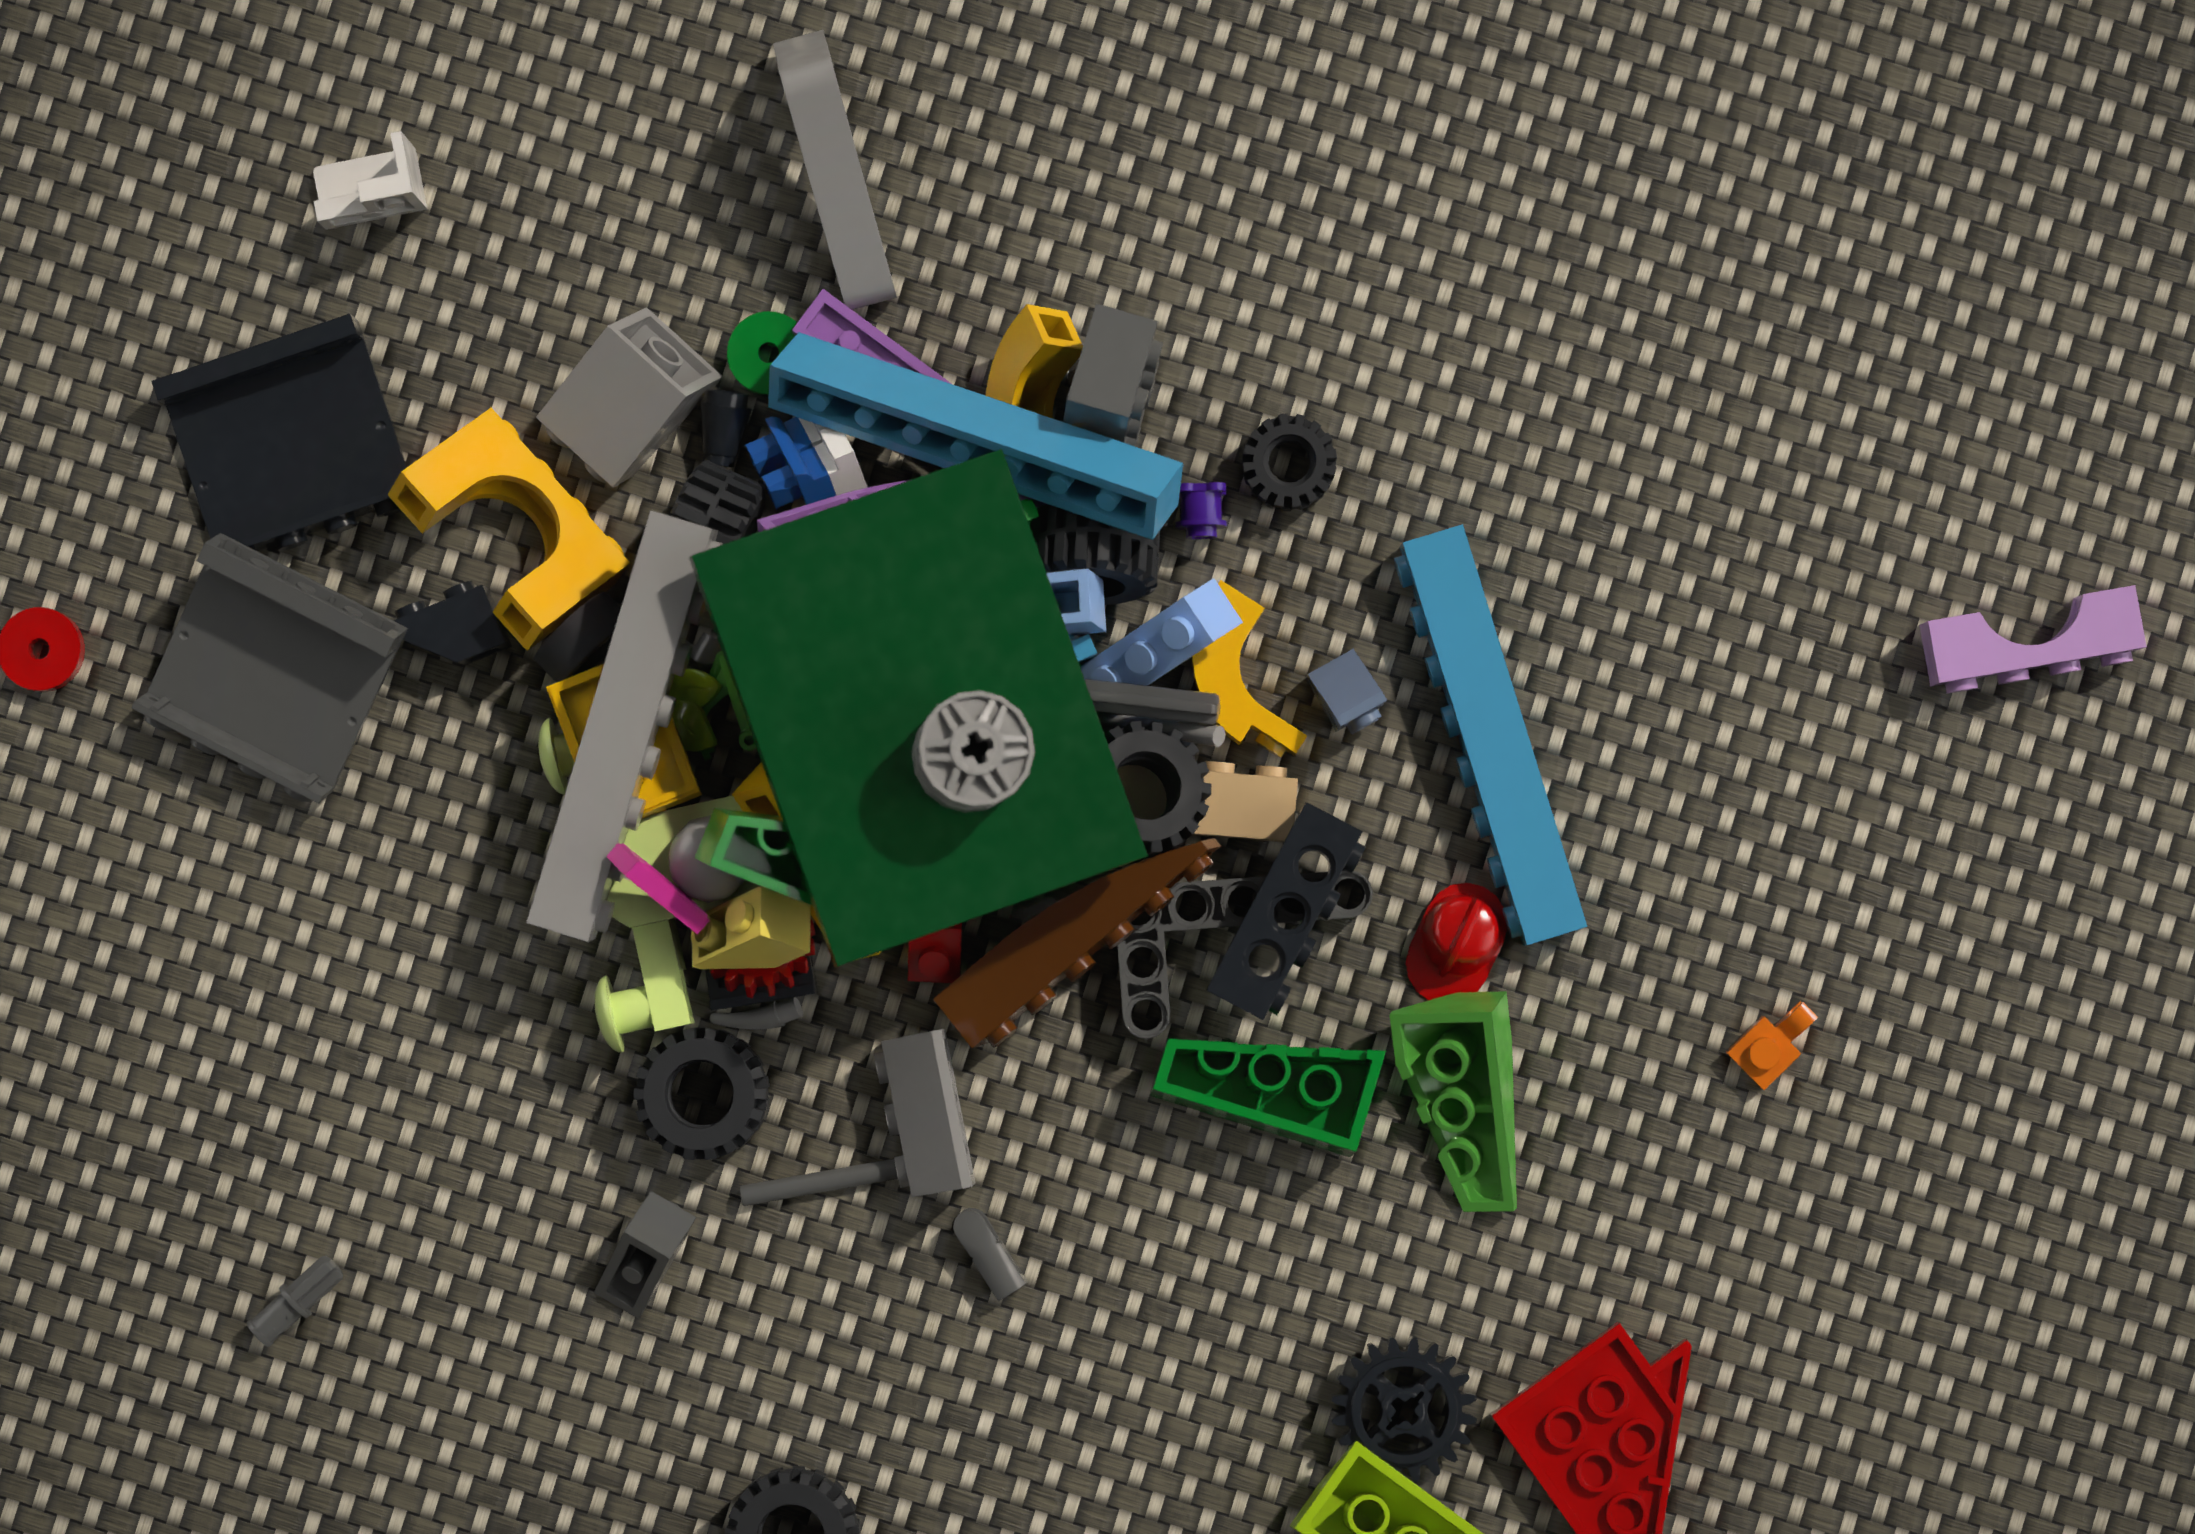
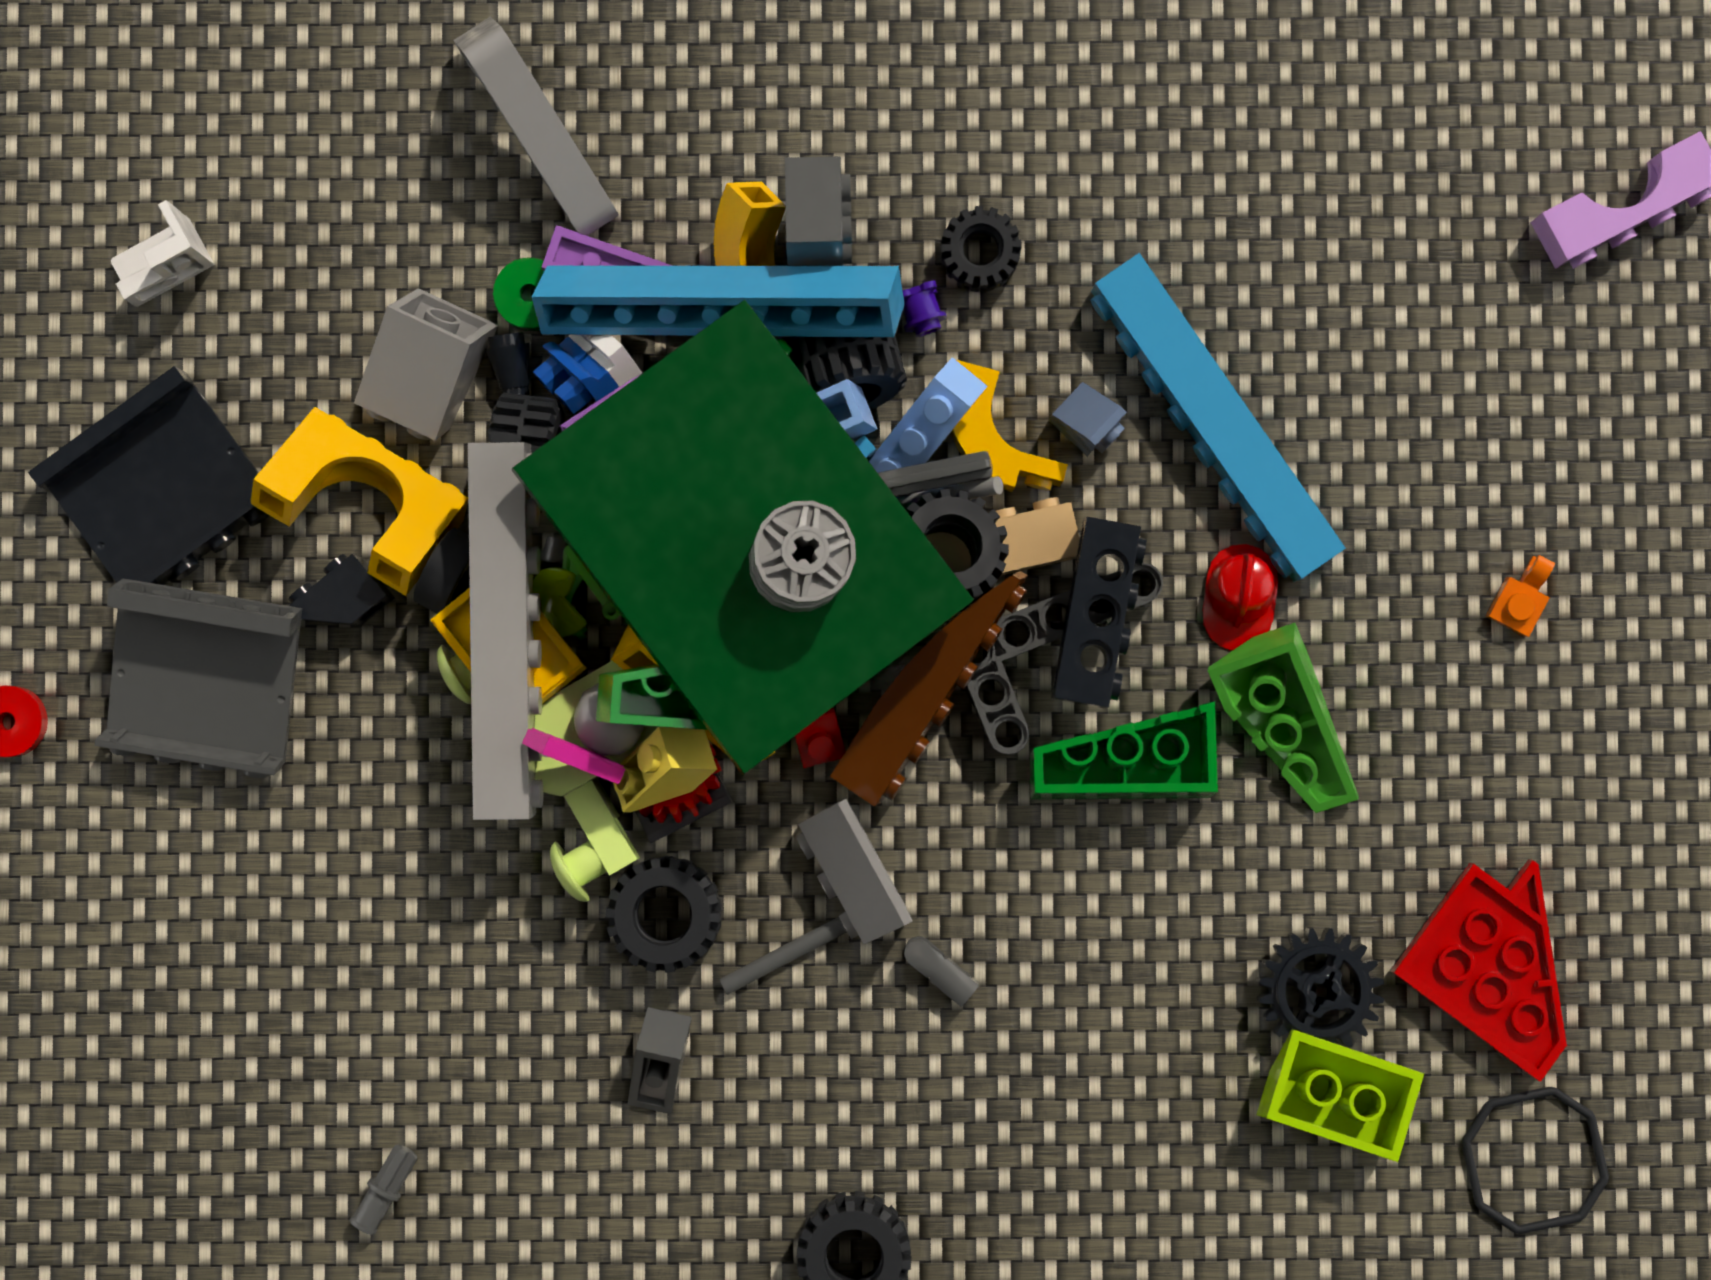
camera: 20 degrees left, 0 degrees up
light grey helmet [709,997,803,1030] -> none

